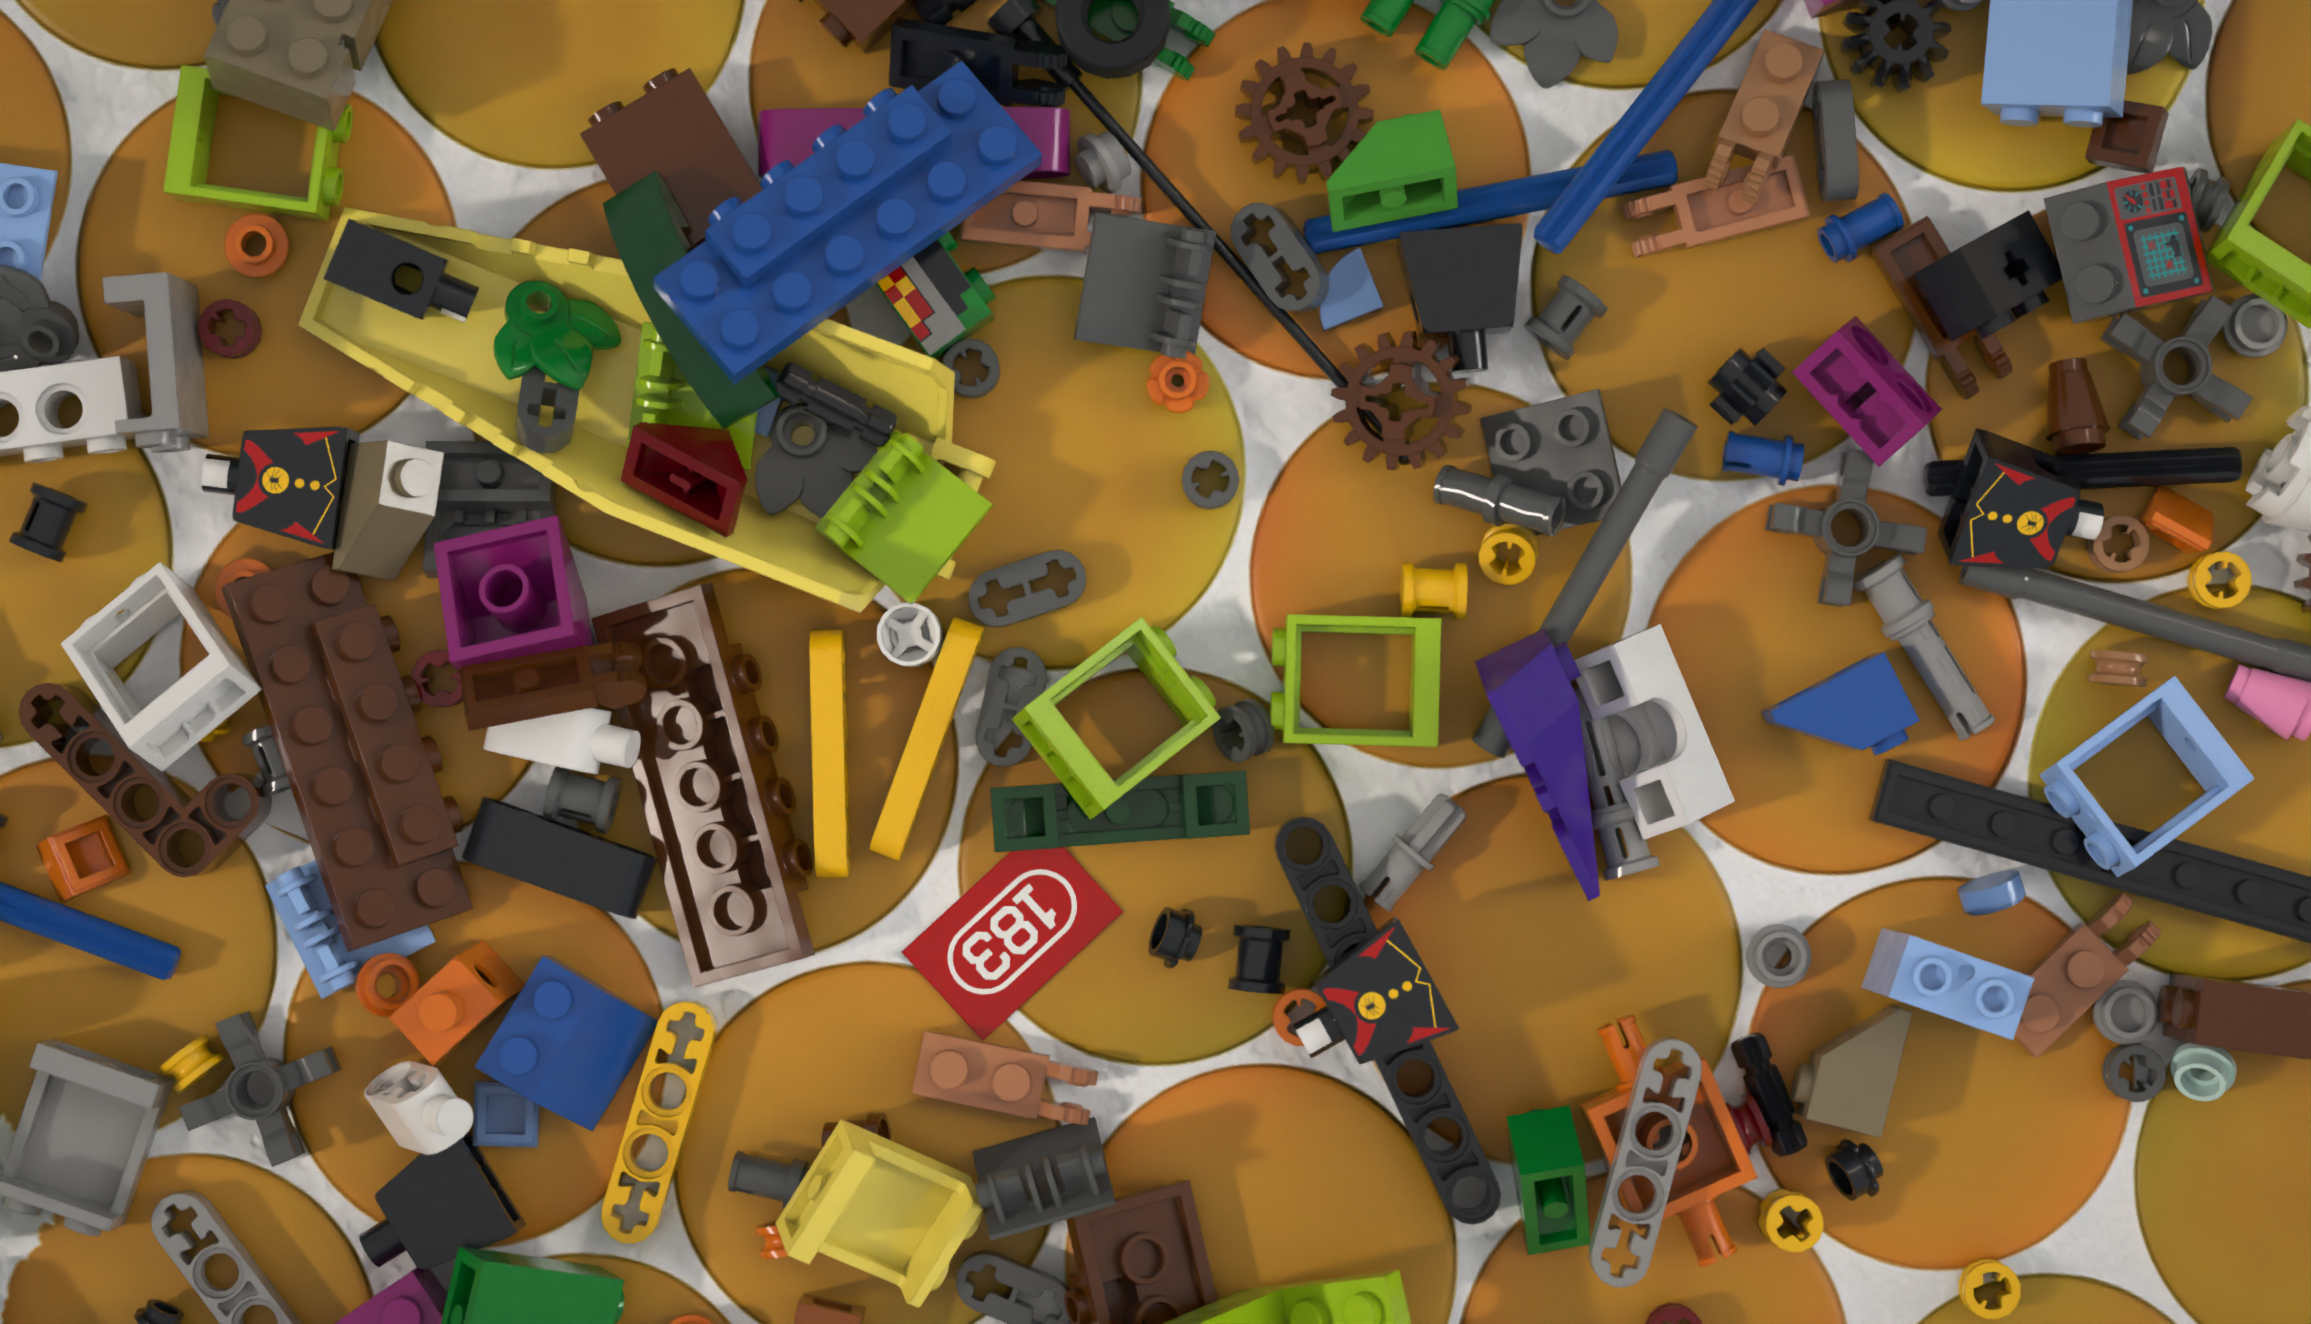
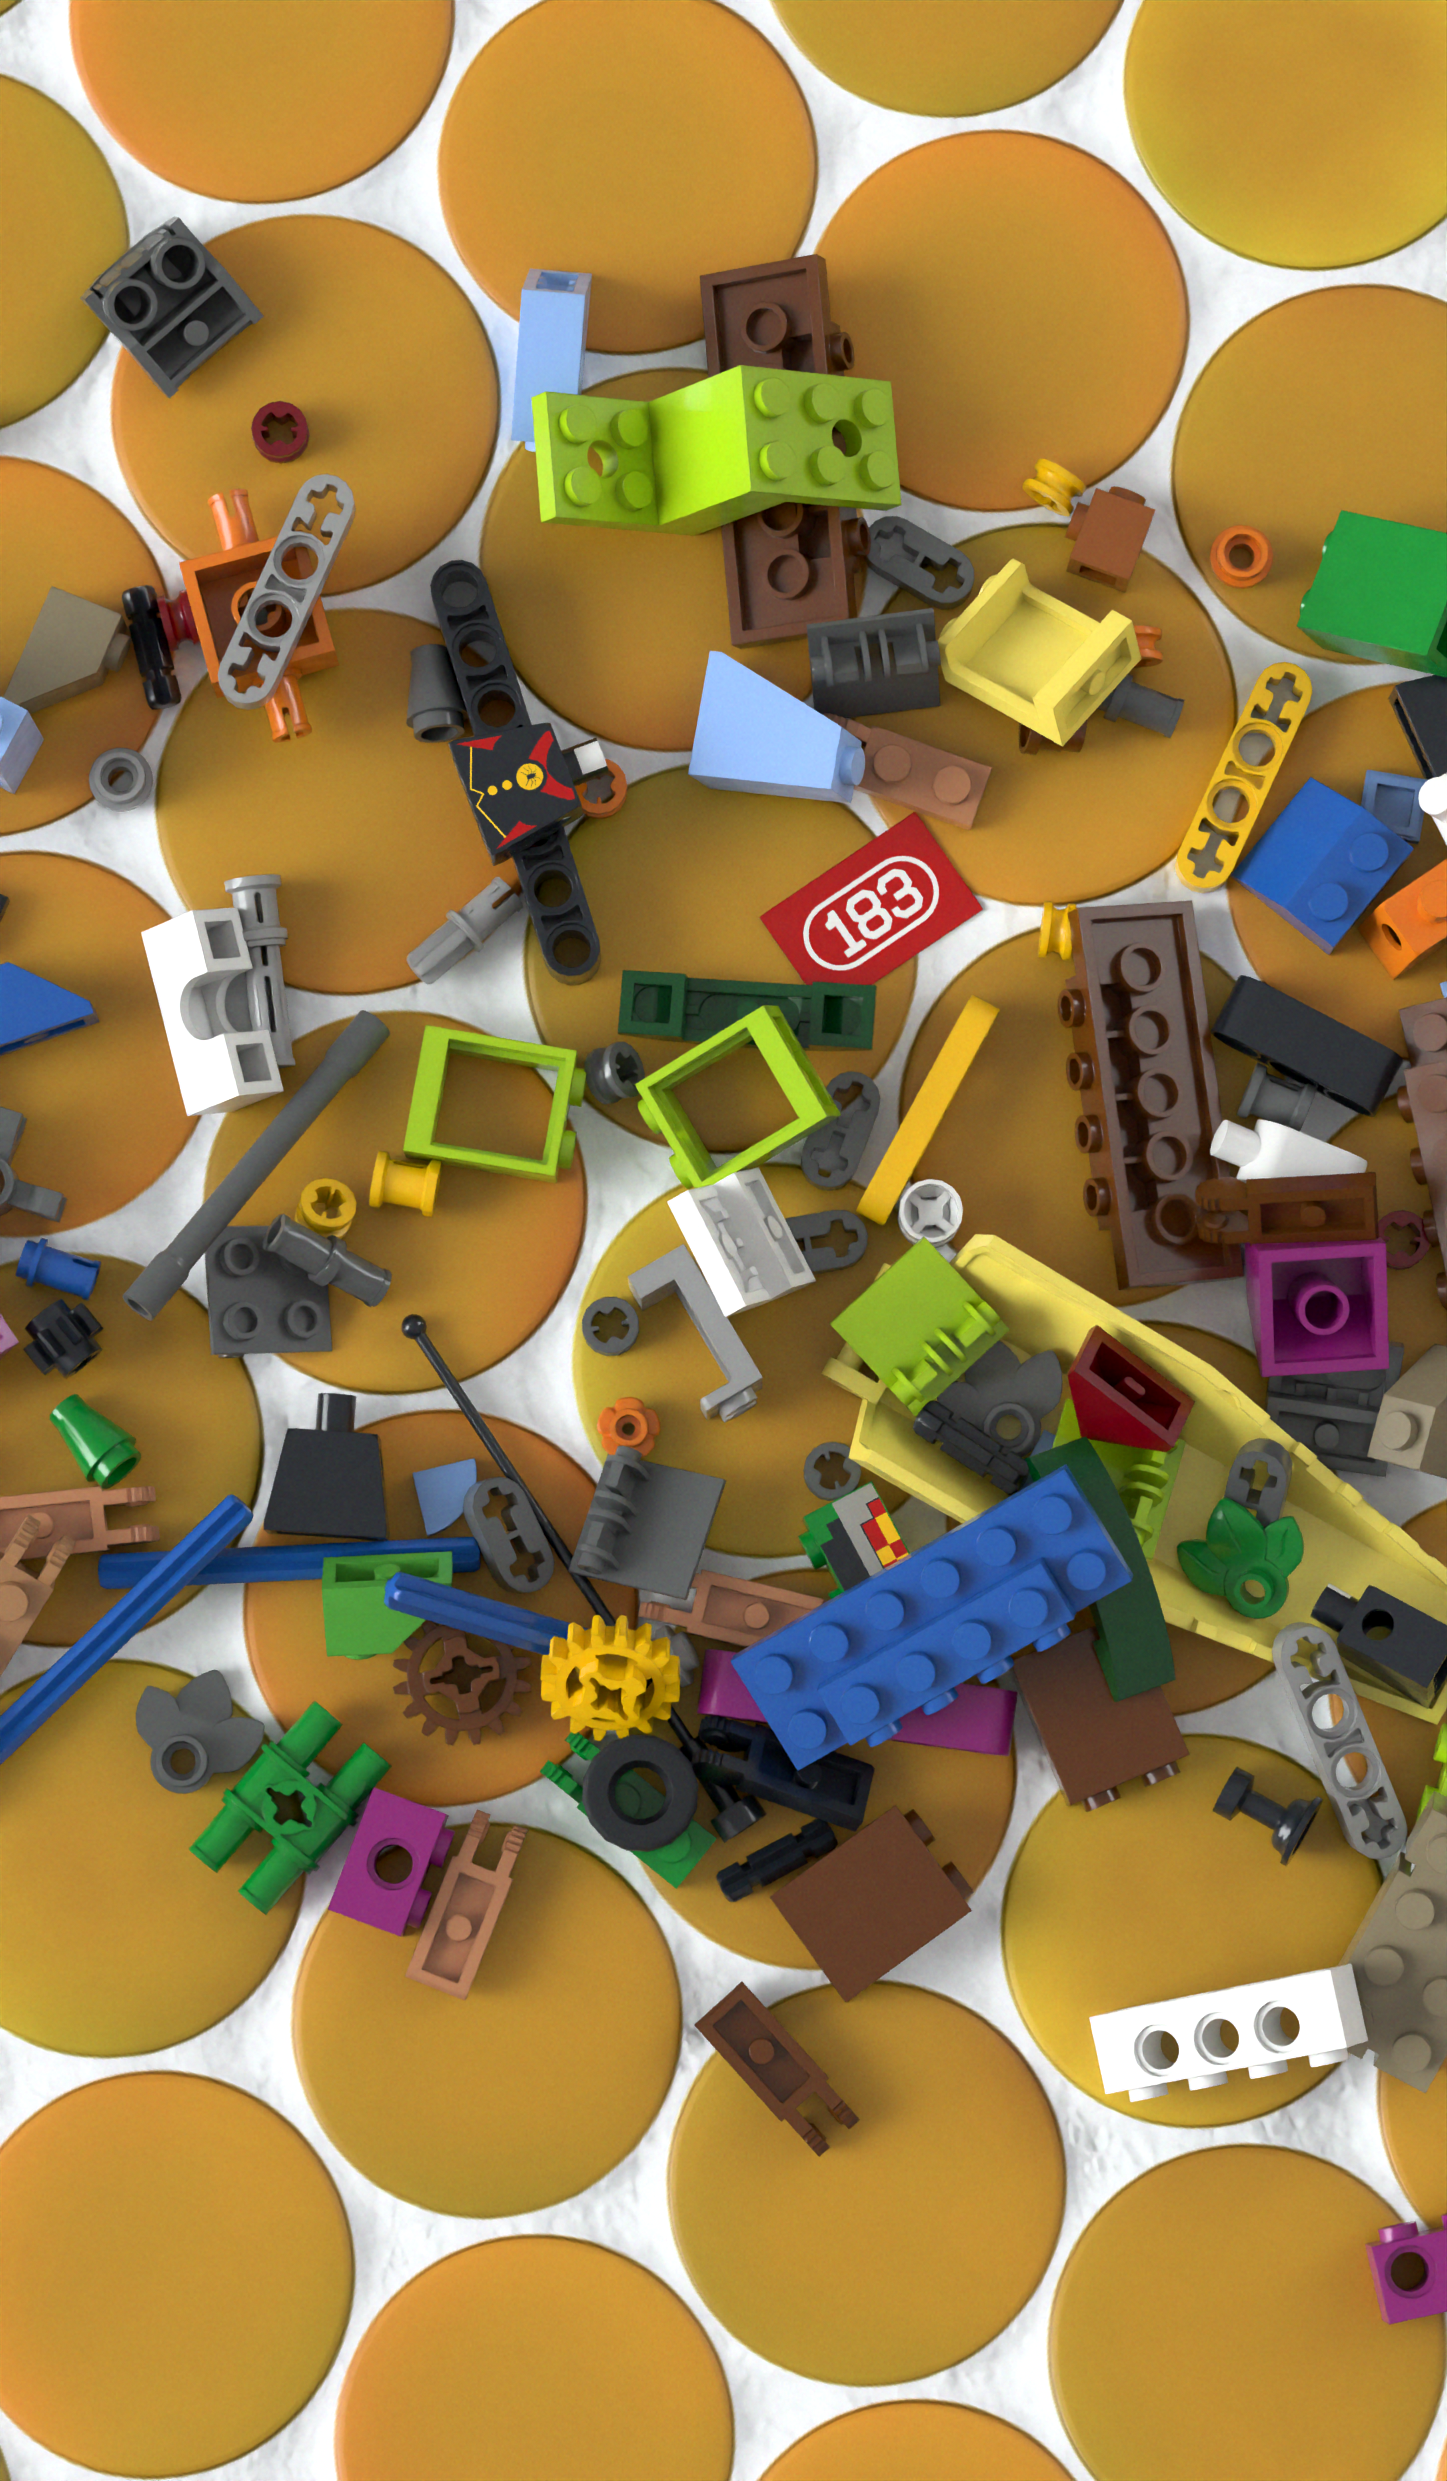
camera: 165 degrees left, 5 degrees down
yellow beam [809,629,851,879] -> none
black plate [1148,907,1202,969] -> none
black bush [1228,924,1290,994] -> none
reddish brown gear [1331,330,1472,470] -> none
dark purple wedge [1475,628,1600,901] -> none
green slope [1506,1105,1590,1255] -> none
dark grey bush [1524,275,1608,360] -> none
yellow bush [1757,1188,1824,1252] -> none
black plate [1825,1139,1883,1201] -> none
none -> green cone [49,1394,141,1489]
none -> blue axle [384,1572,588,1655]
none -> dark grey cone [406,644,468,743]
none -> yellow gear [540,1615,680,1741]
none -> light grey panel [628,1244,763,1423]
none -> white slope [667,1167,816,1317]
none -> light blue slope [688,651,865,803]
none -> yellow bush [1038,901,1076,961]
none -> black piece [1213,1766,1323,1867]
none -> light grey beam [1272,1622,1408,1859]

